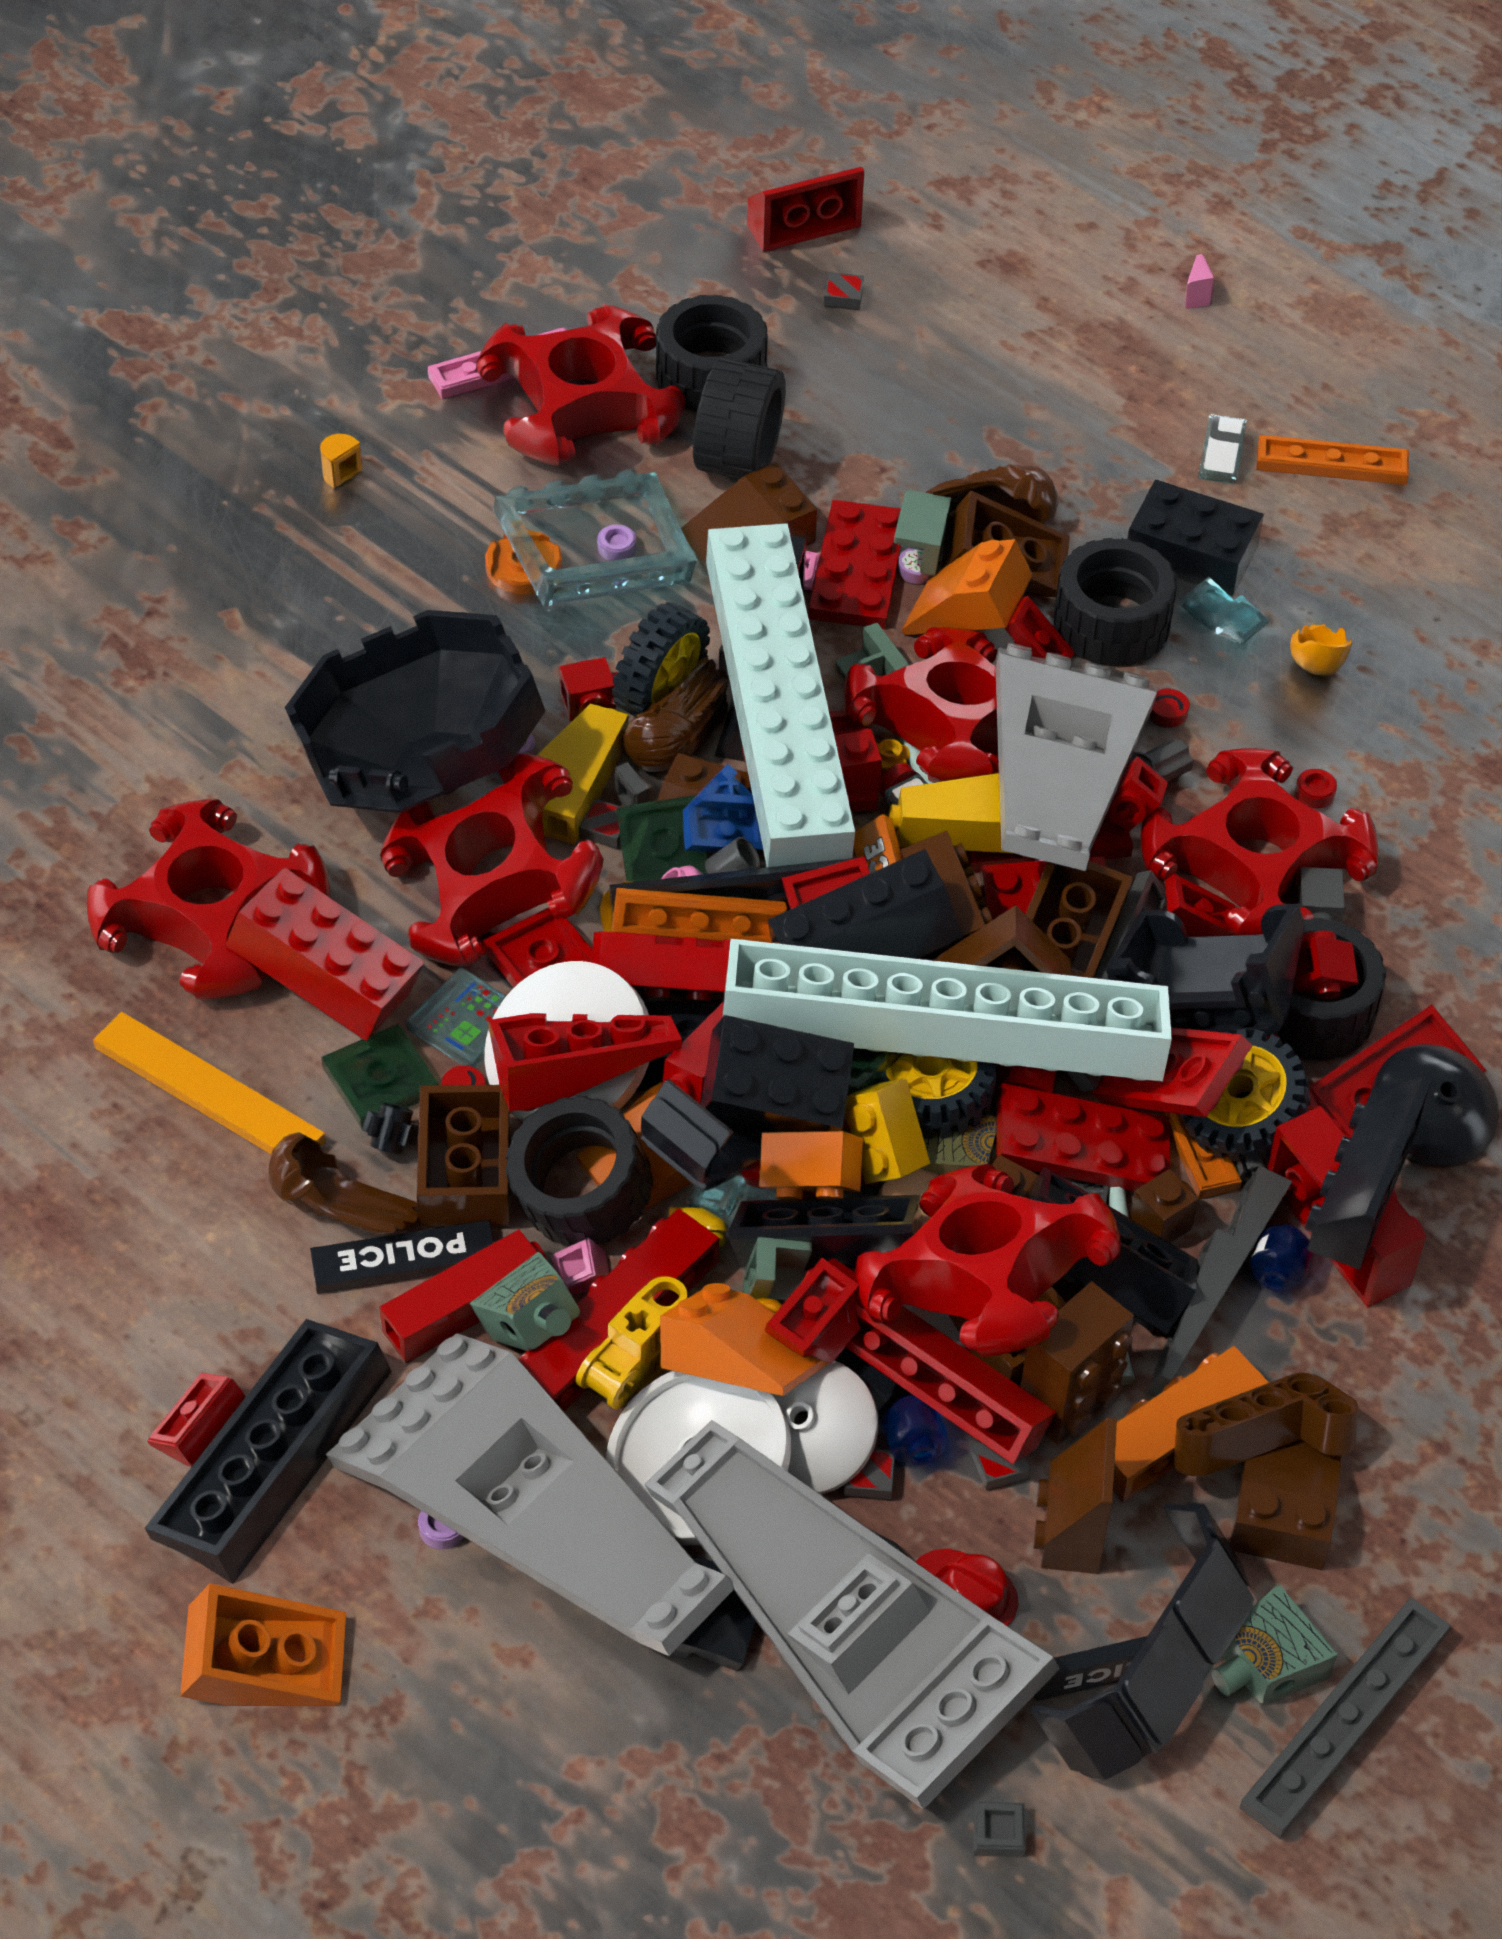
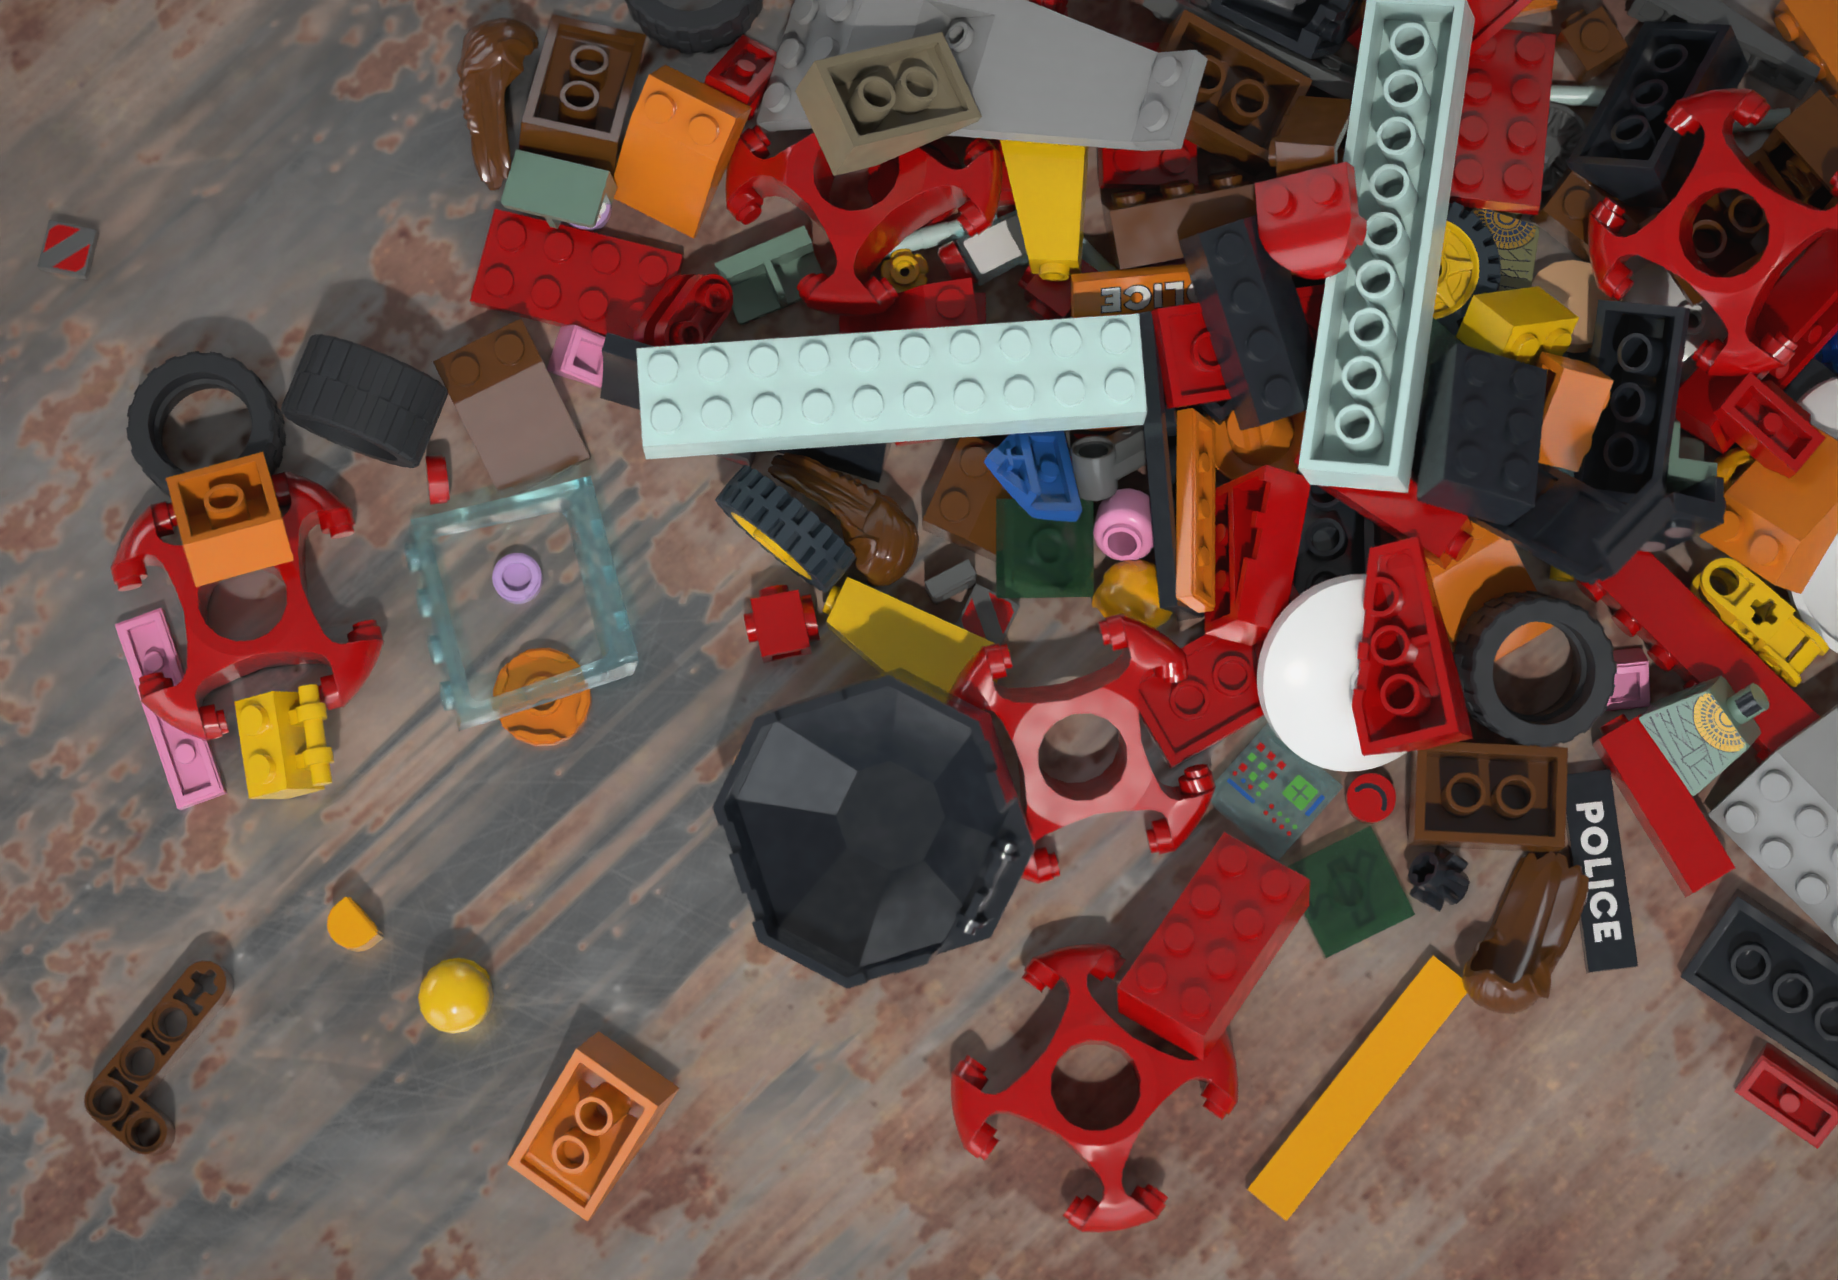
camera: 80 degrees left, 30 degrees up
none -> reddish brown beam [84,960,234,1156]
none -> orange brick [166,452,294,587]
none -> yellow brick [234,684,334,799]
none -> yellow helmet [418,957,494,1034]
none -> red tile [425,454,450,505]
none -> orange slope [507,1031,679,1222]
none -> red brick [634,274,733,347]
none -> dark tan slope [795,32,982,176]
none -> red slope [1255,162,1367,279]
none -> black bracket [1640,475,1726,552]

